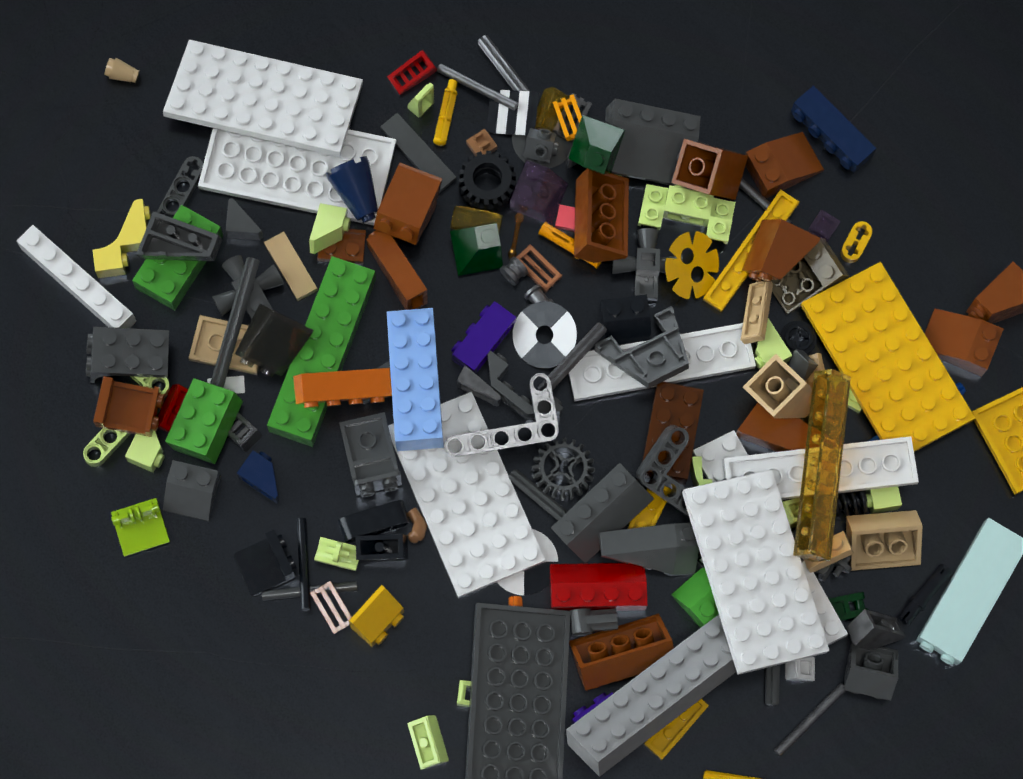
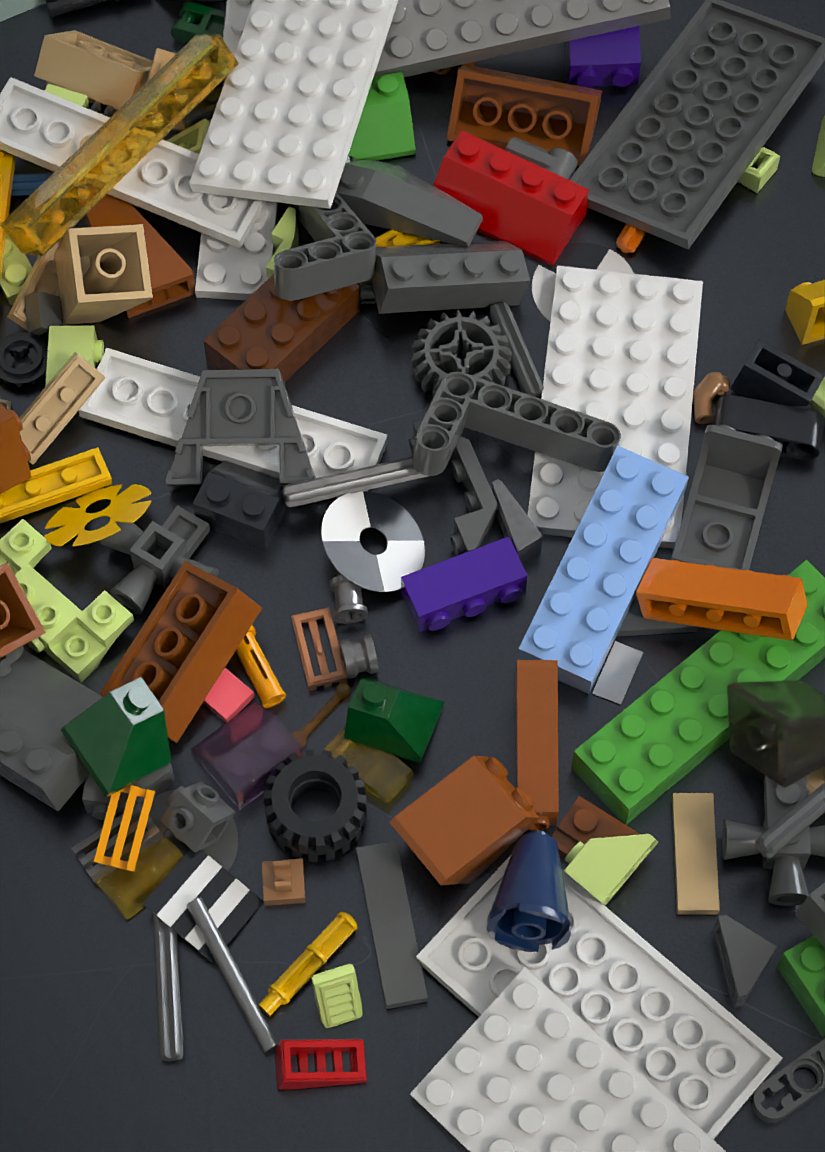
camera: 145 degrees left, 10 degrees down
none -> white sticker [592,641,643,705]

